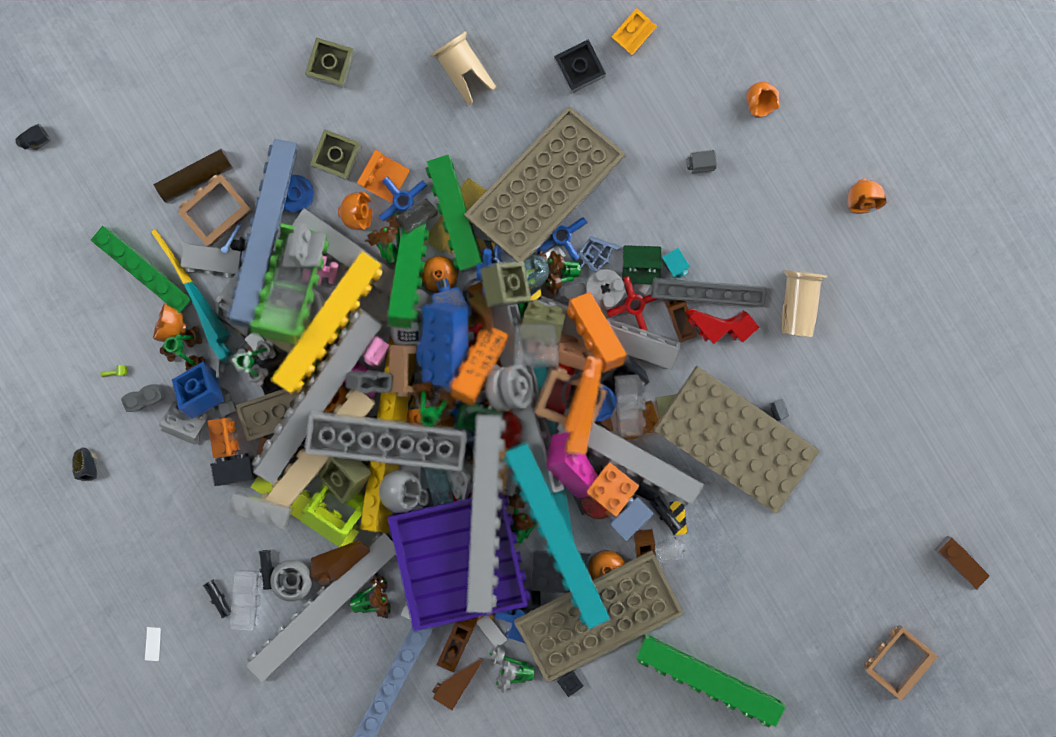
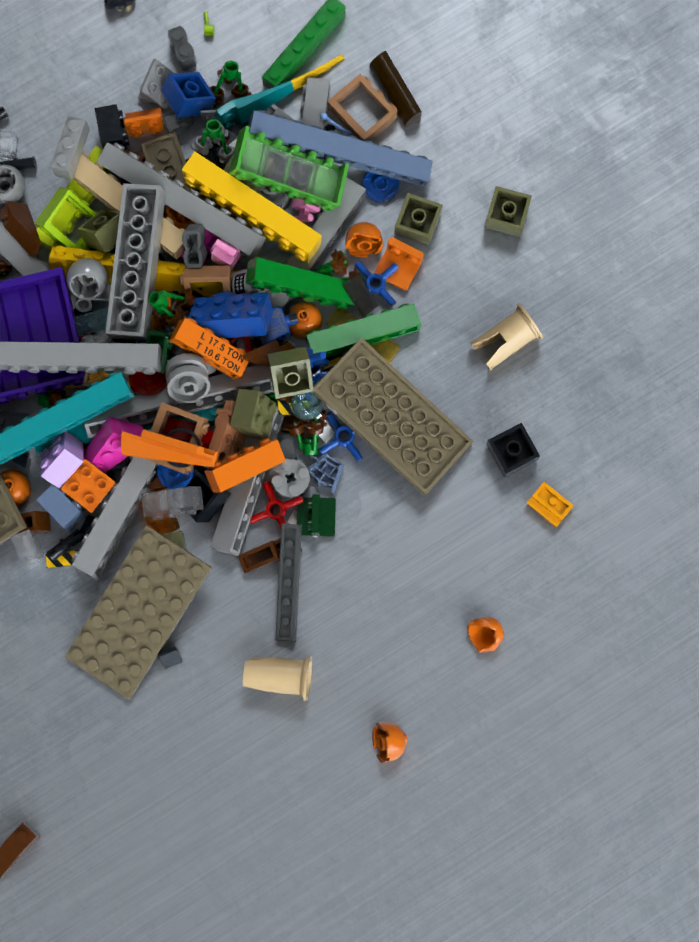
camera: 90 degrees right, 10 degrees down
orange cylinder [153,303,186,342] -> none
light grey bracket [282,222,326,268] -> none
clear slope [515,324,559,367] -> none
teal brick [661,247,690,279] -> none
red arch [685,309,760,344] -> none
dark grey brick [686,150,717,174] -> none
none -> lavender brick [40,431,84,488]

